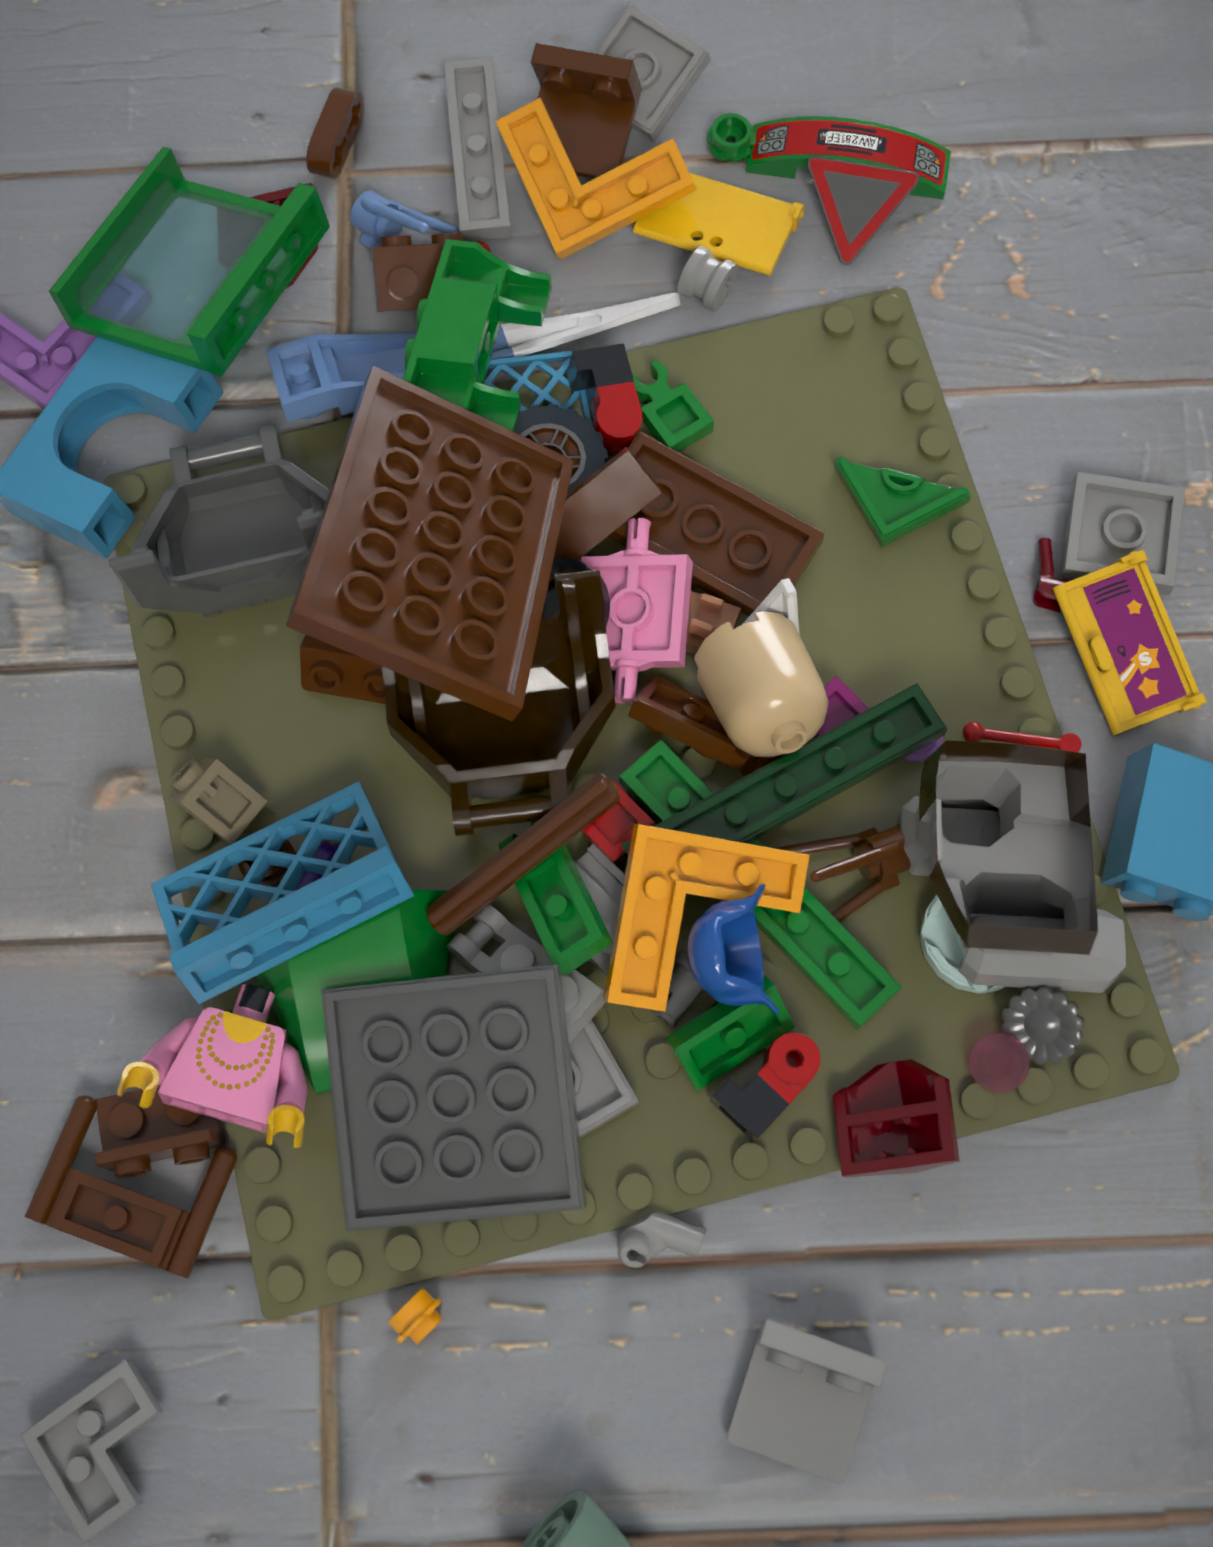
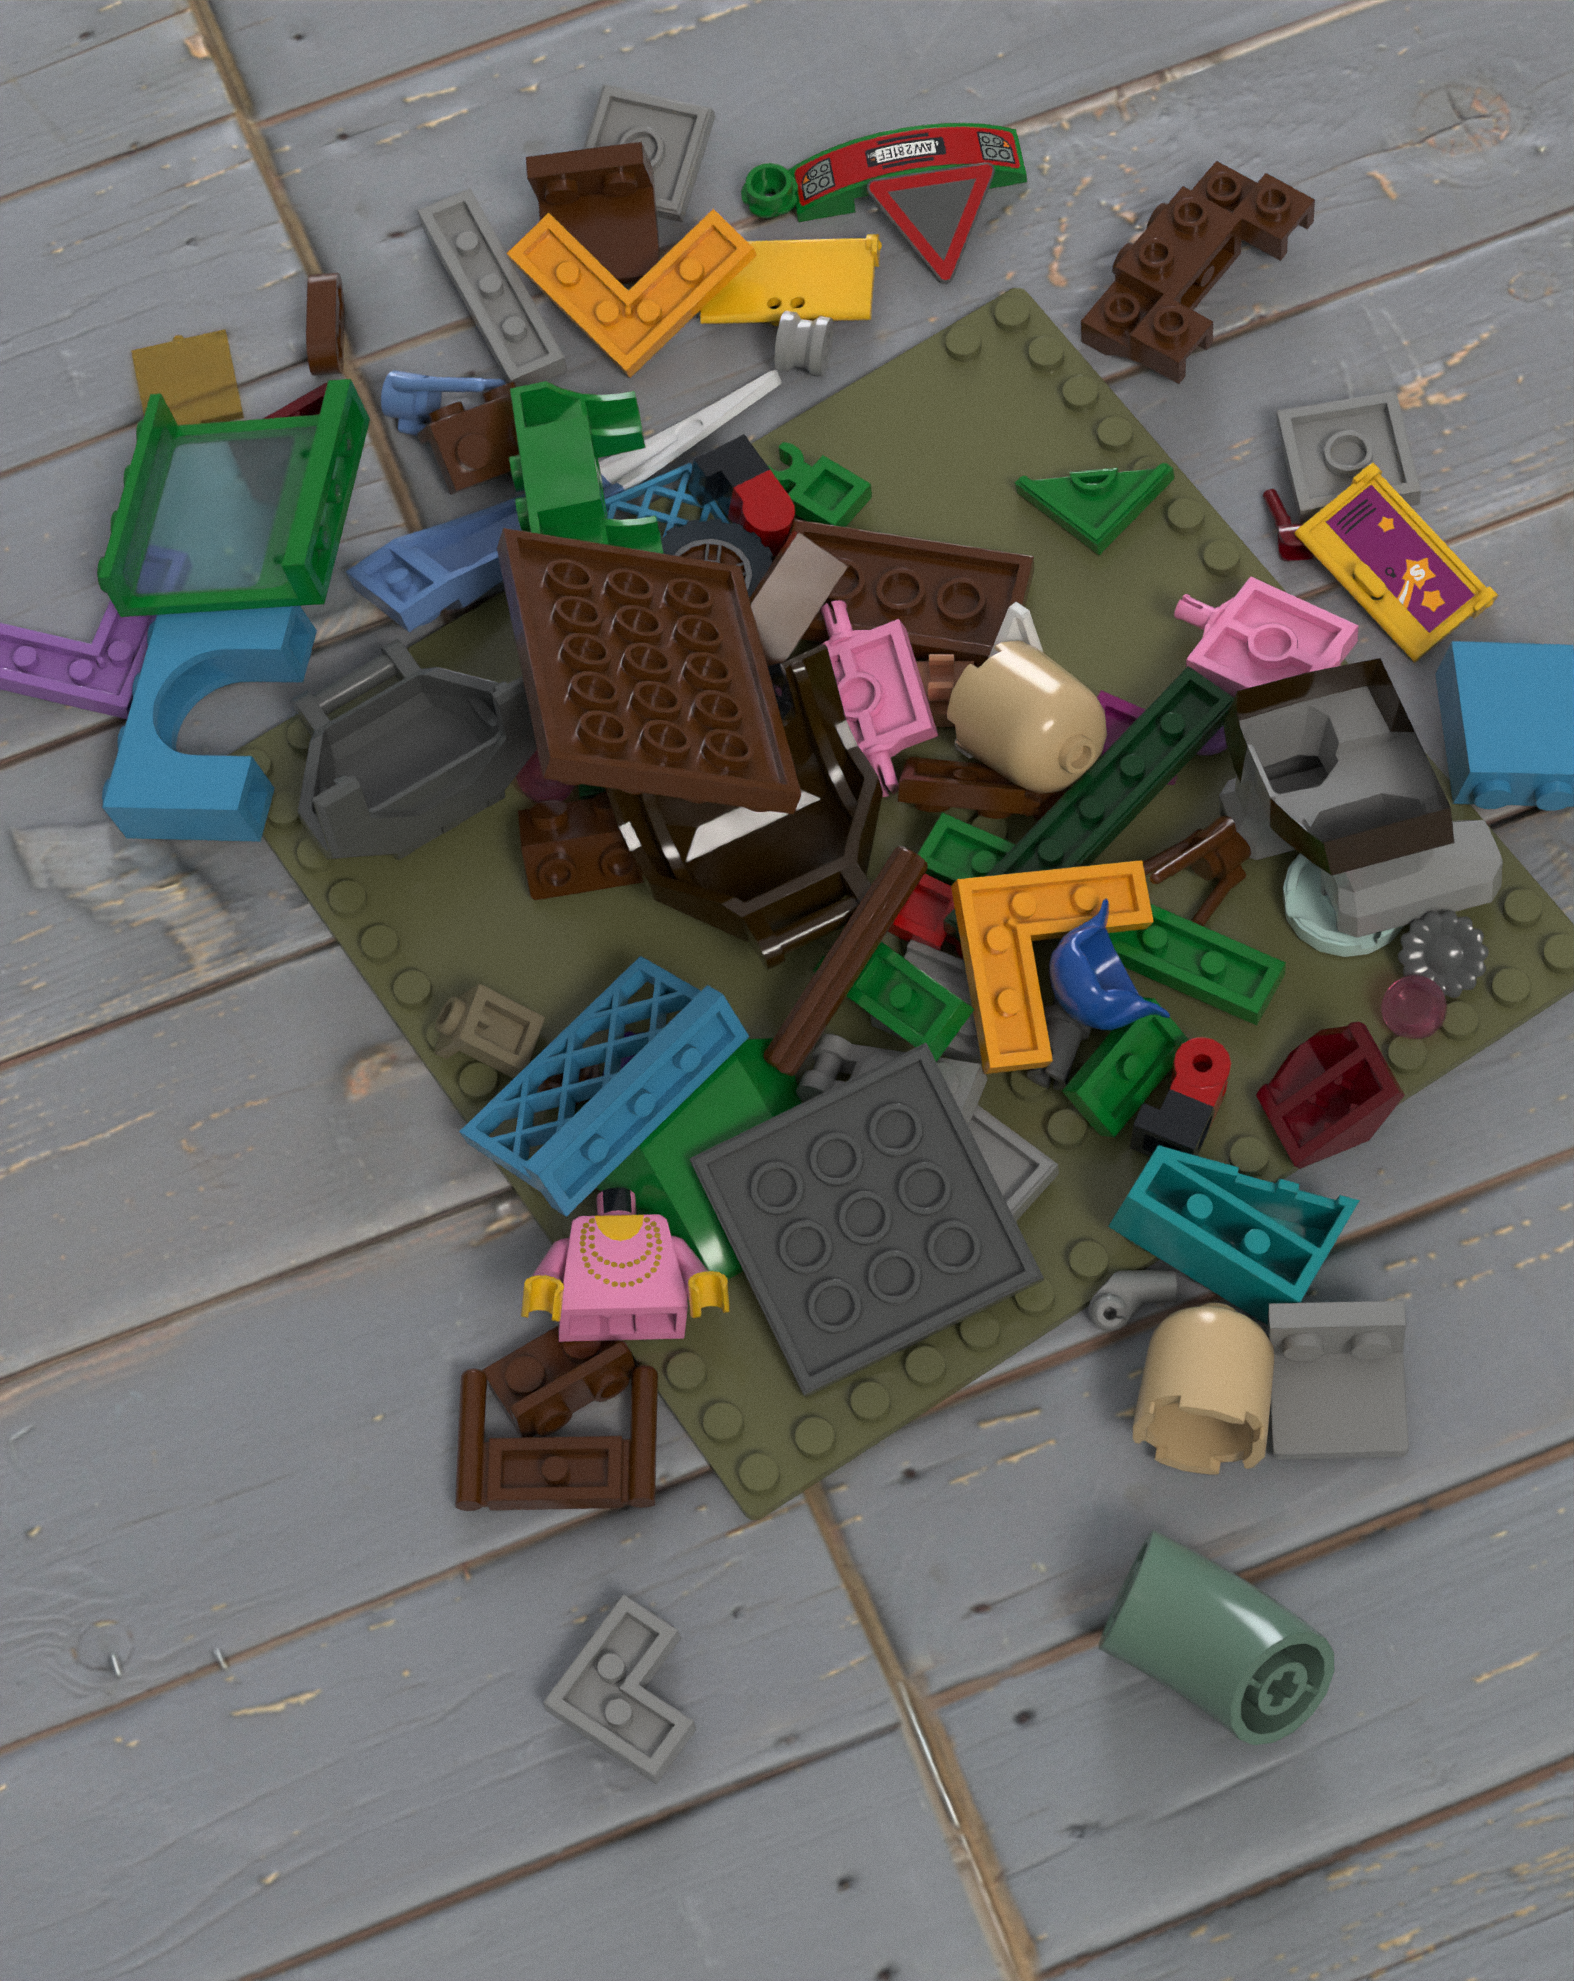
camera: 15 degrees left, 10 degrees down
light orange plate [387,1287,443,1345] -> none
none -> clear yellow piece [131,329,244,425]
none -> reddish brown bracket [1081,160,1315,384]
none -> teal wedge [1108,1145,1360,1325]
none -> tan cylinder [1132,1303,1274,1475]
none -> bright pink plate [1174,577,1359,697]

